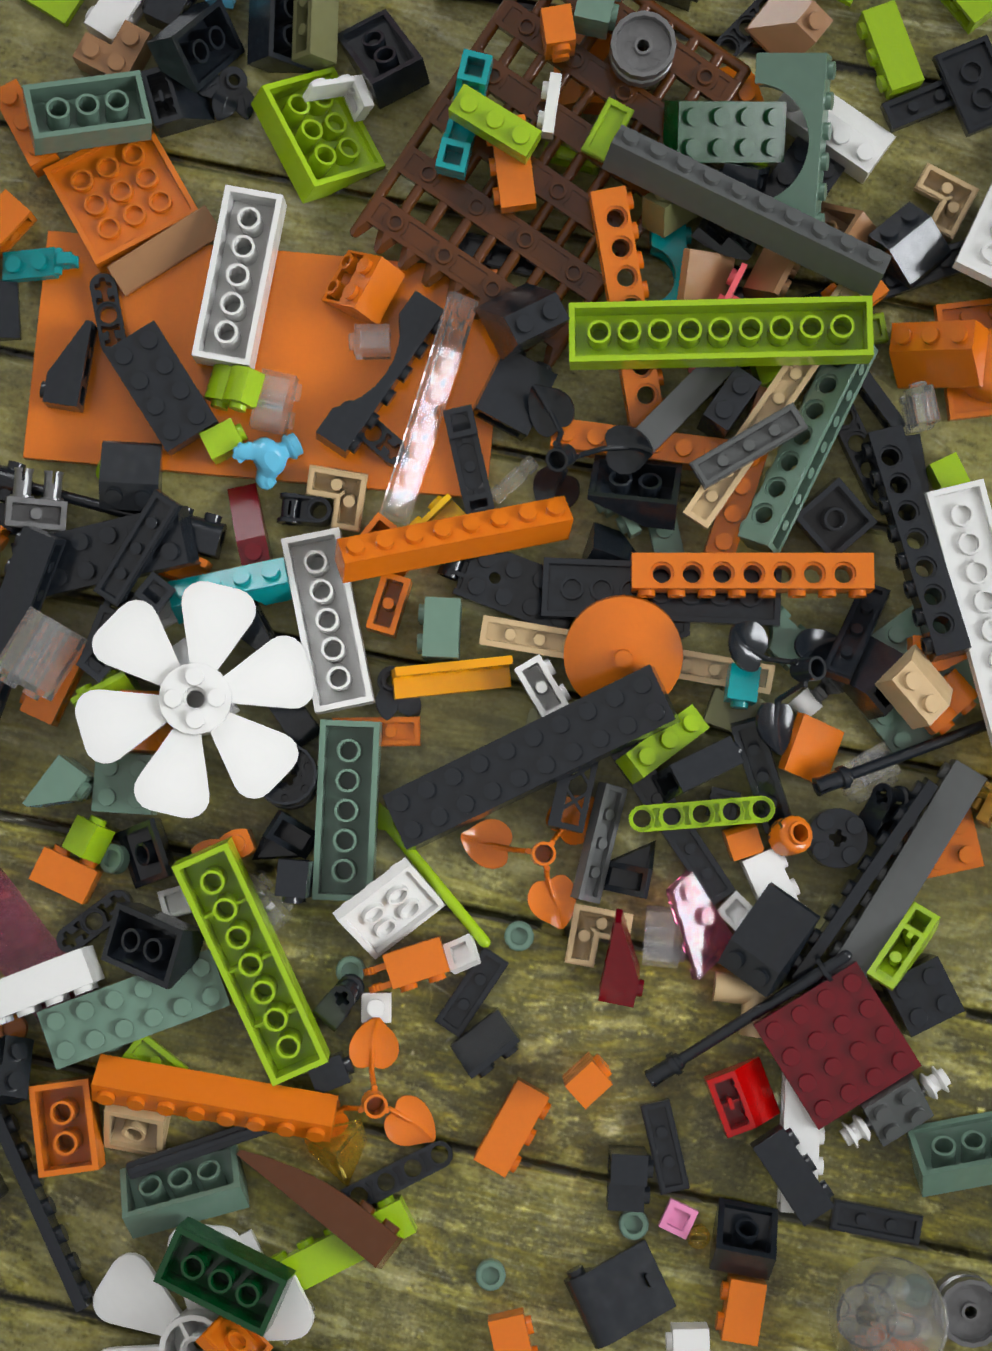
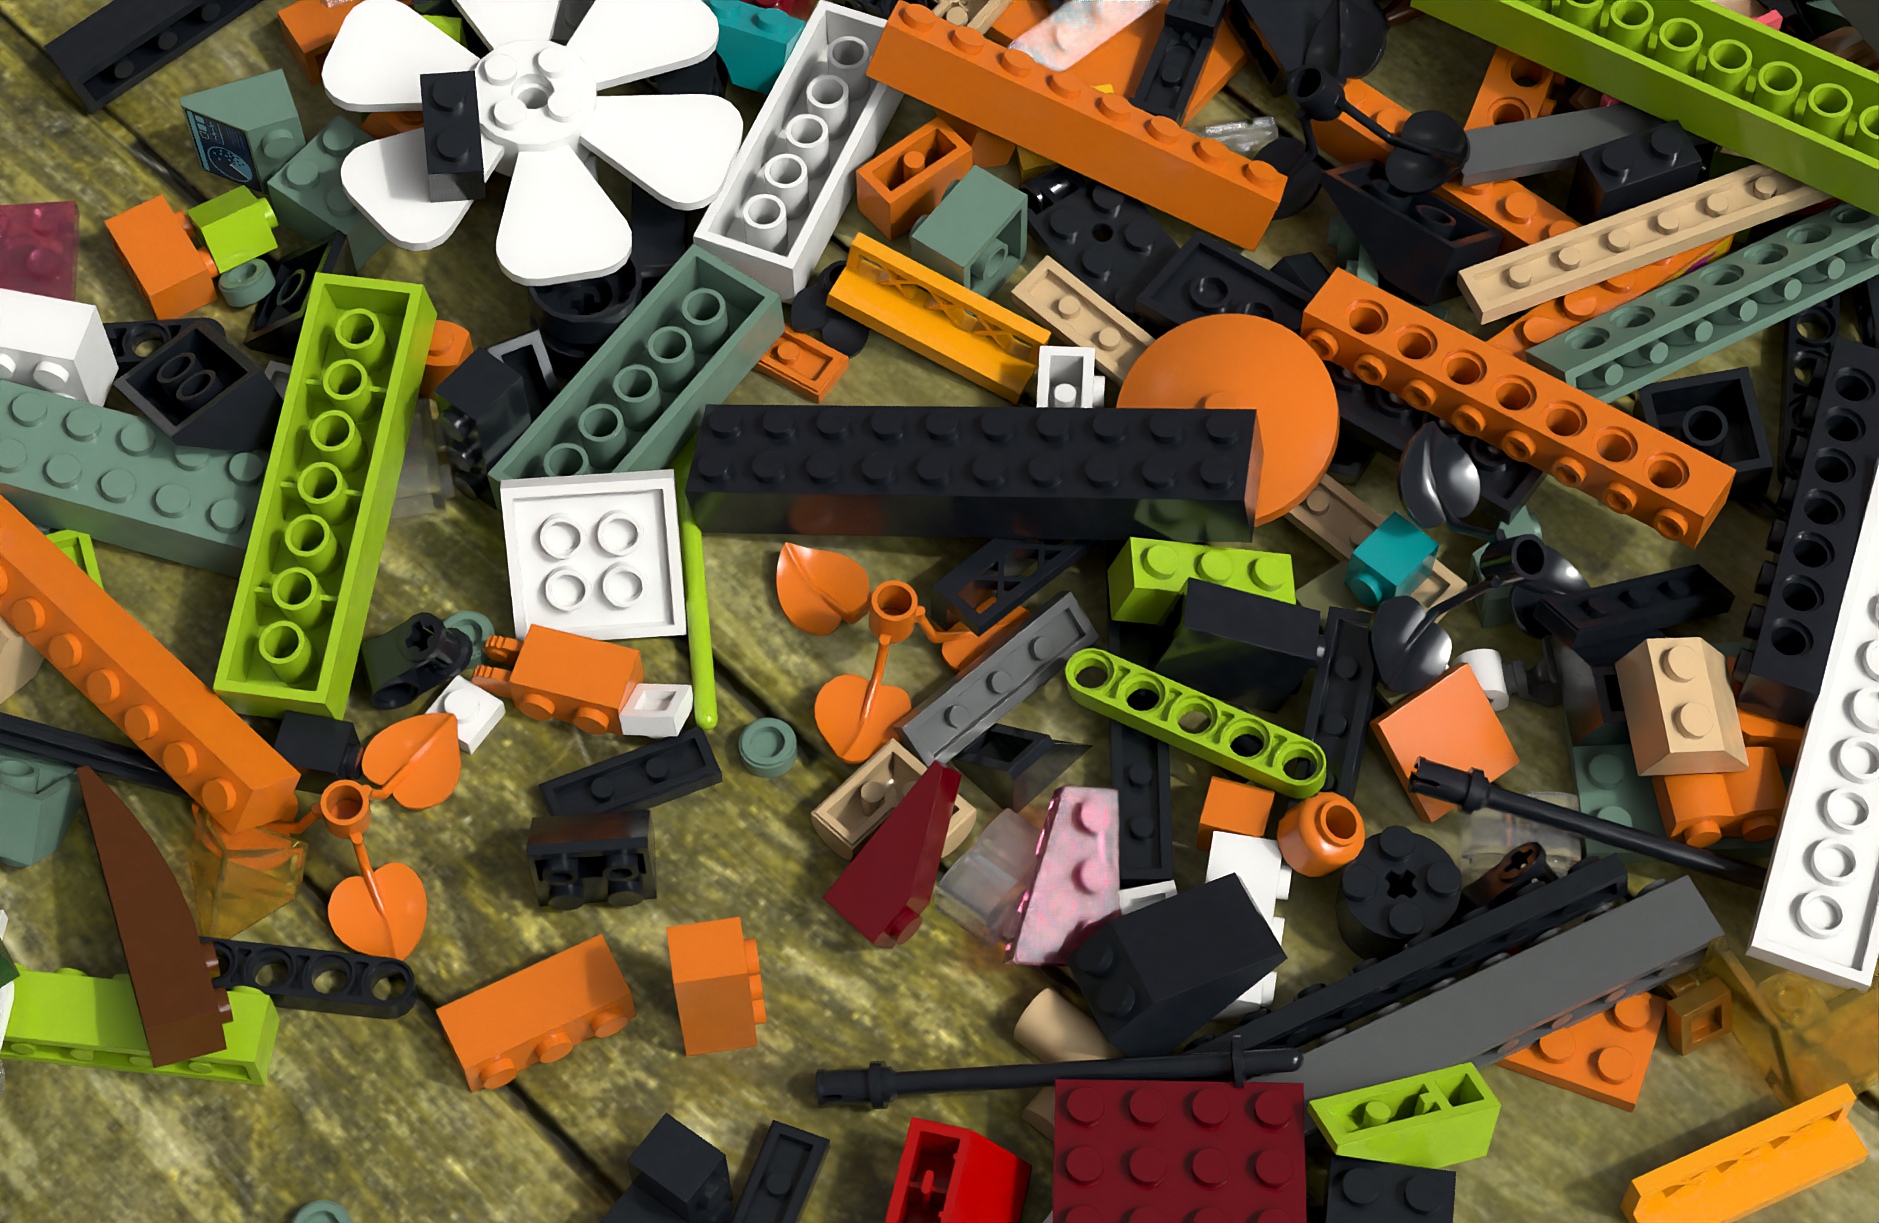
camera: 30 degrees right, 25 degrees down
dark grey tile [689,402,808,490] -> none
none -> black brick [419,71,486,203]

